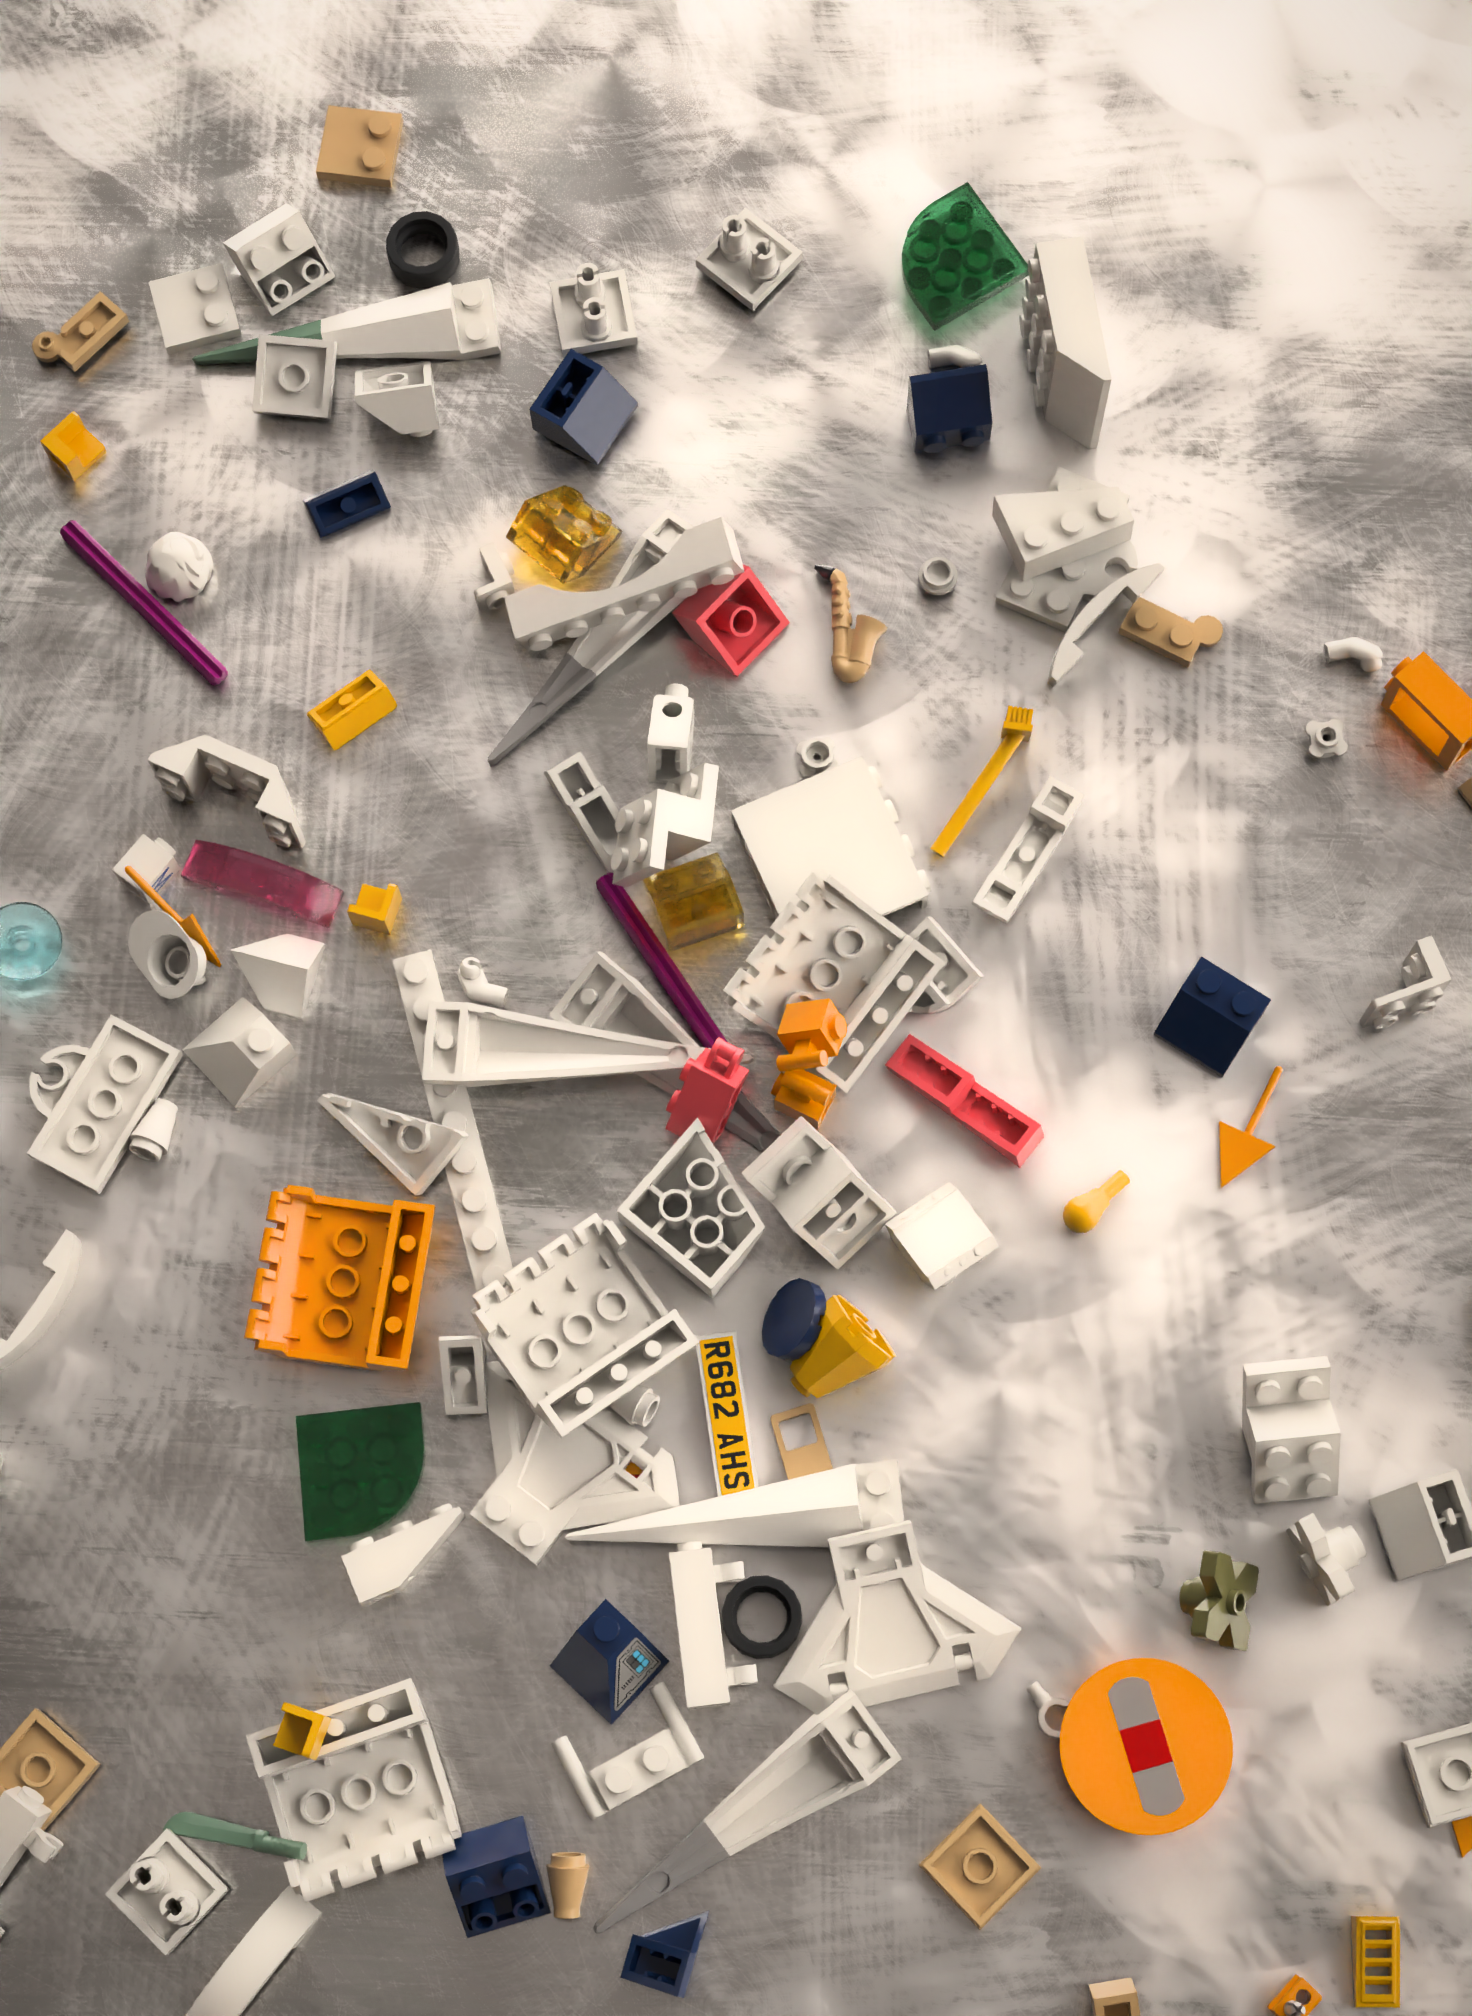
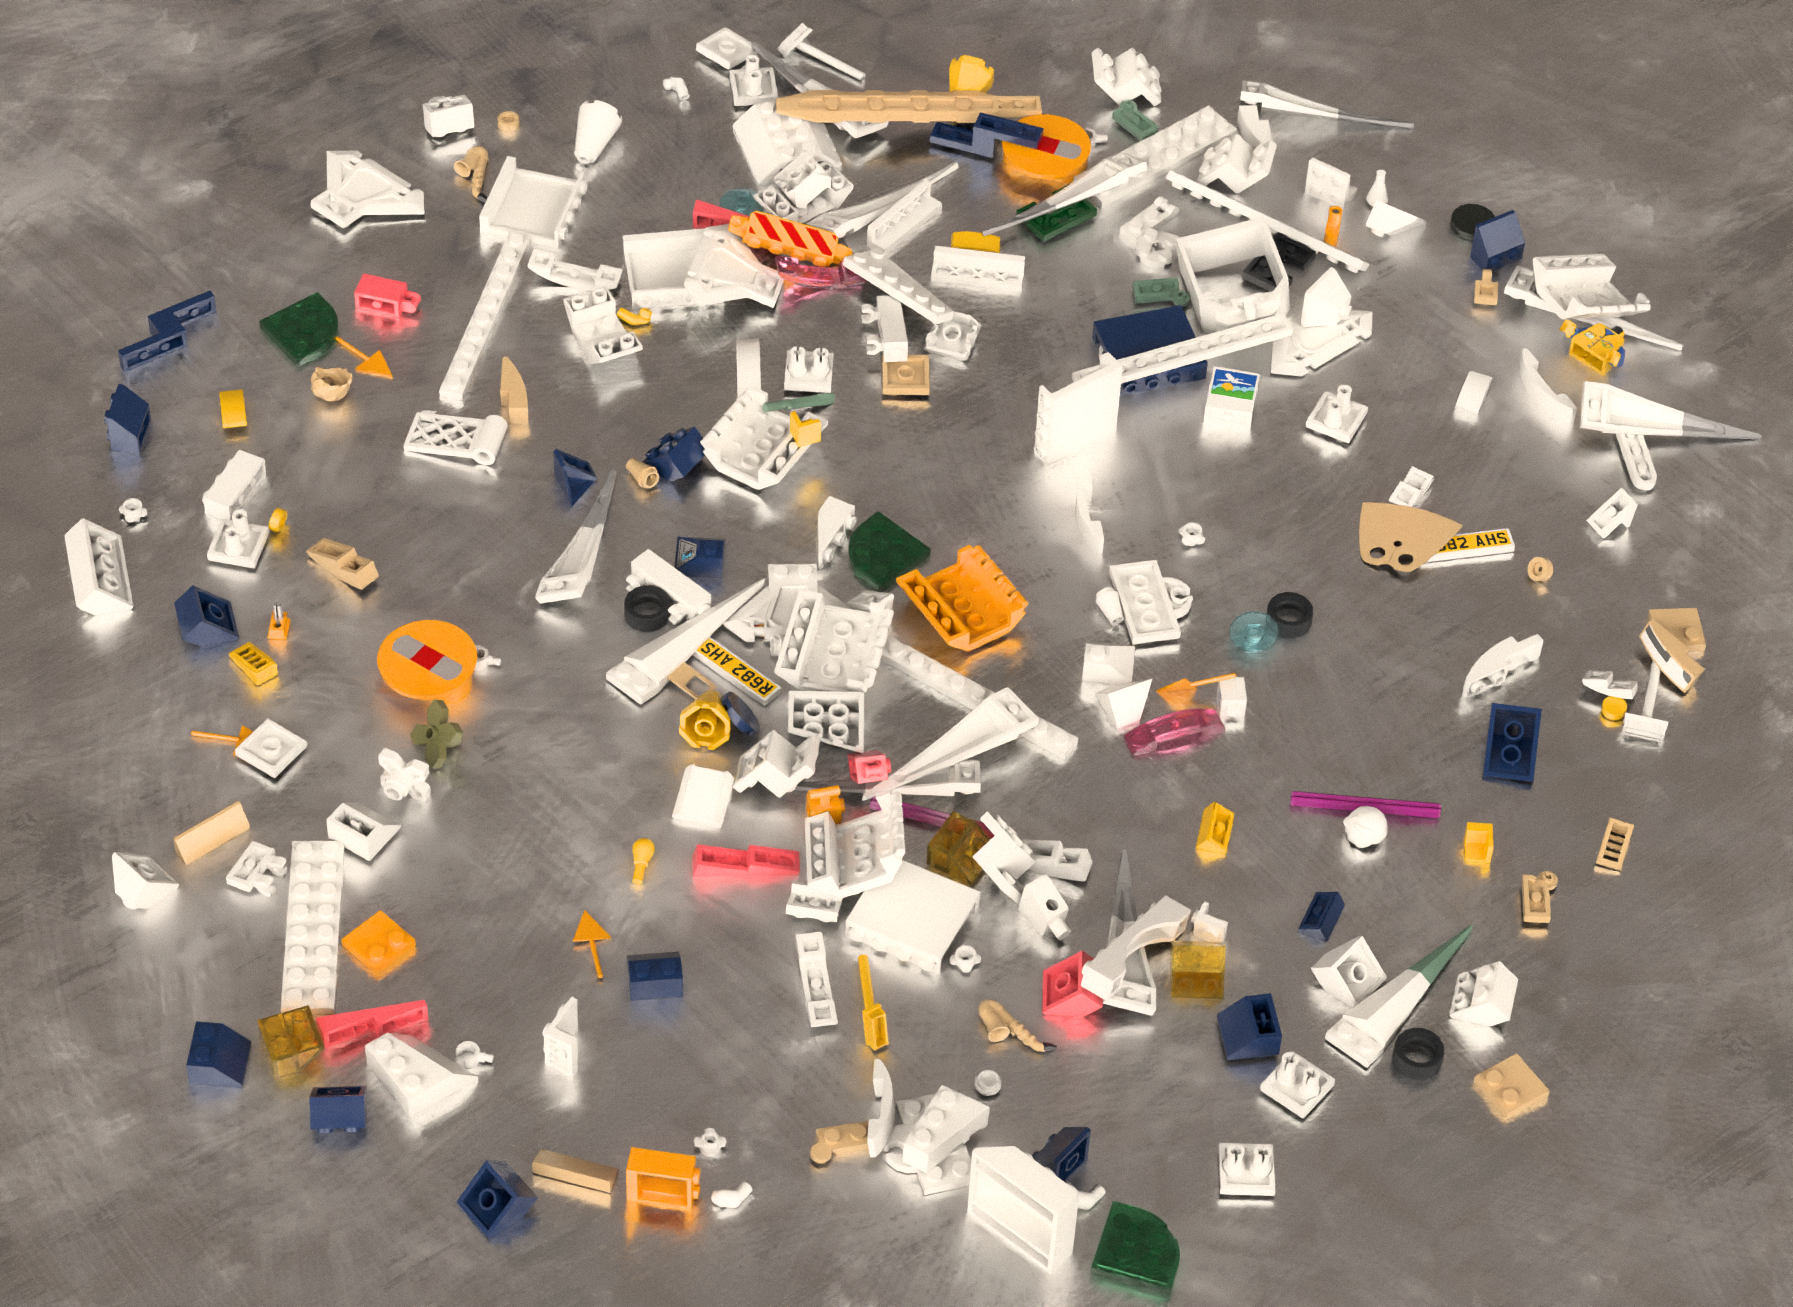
camera: 135 degrees right, 25 degrees down
white piece [128,910,207,999] -> none
white slope [148,735,306,849] -> none
white plate [149,263,242,355] -> none
white plate [252,334,337,420] -> none
white wing [317,1093,469,1196] -> none
yellow panel [347,883,402,935] -> none
white arm [457,957,508,1008] -> none
white plate [551,1681,704,1821] -> none
white plate [773,1520,1021,1715] -> none
light orange brick [776,998,847,1072] -> none
tan tile [919,1803,1041,1930] -> none
white bracket [1242,1356,1341,1504] -> none

